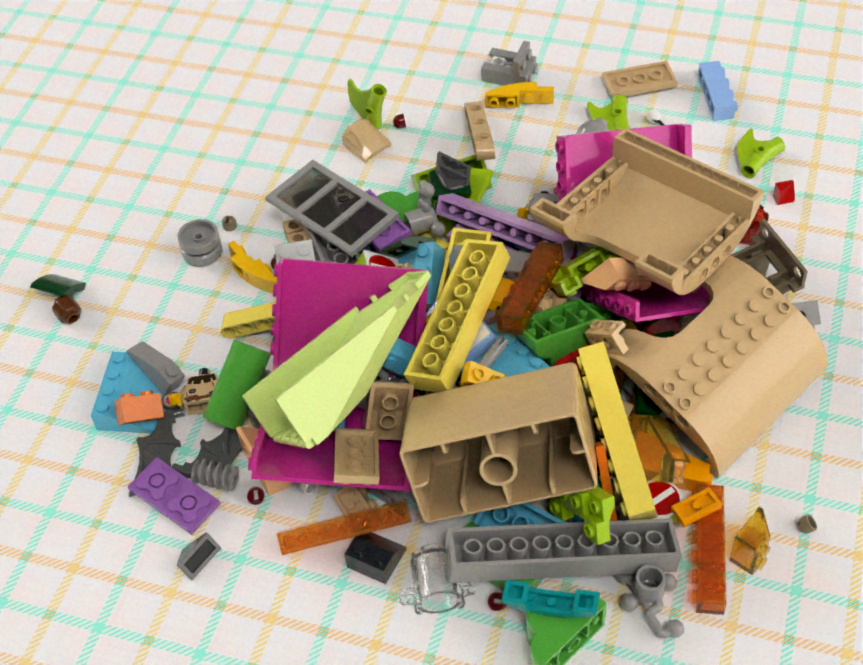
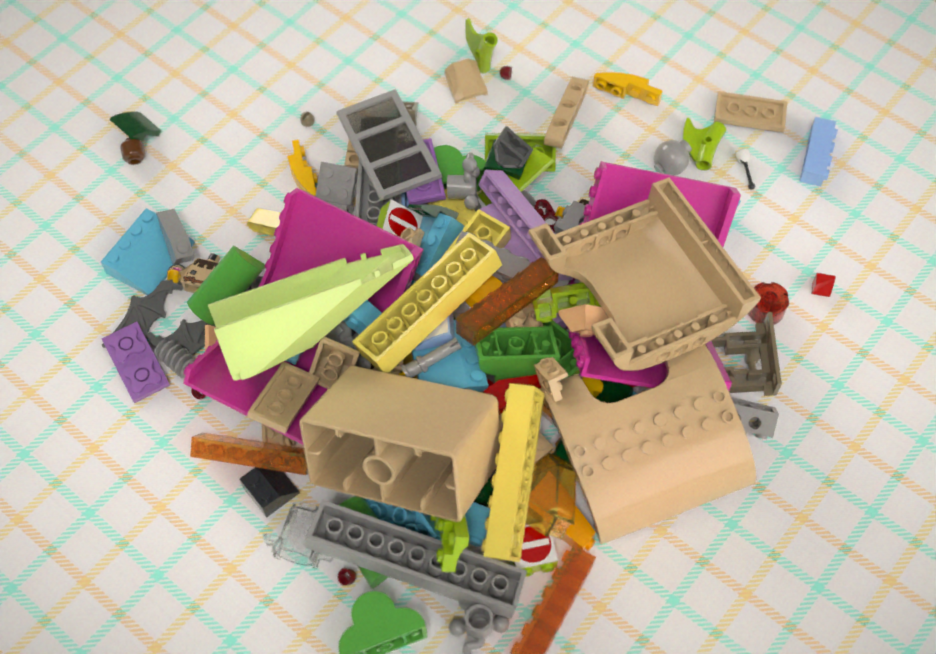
camera: 20 degrees right, 10 degrees up
orange brick [114,390,164,425] -> none
dark grey slope [176,533,221,580] -> none
light grey wheel [177,219,222,266] -> none
yellow plate [460,361,505,387] -> none
light grey brick [481,41,538,86] -> none
teal slope [502,580,600,618] -> none
orange tile [595,441,617,521] -> none
light orange plate [671,487,722,527] -> none
clear yellow slope [729,507,771,575] -> none
lime pin [737,129,785,178] -> none
dark tan hinge [797,514,817,534] -> none

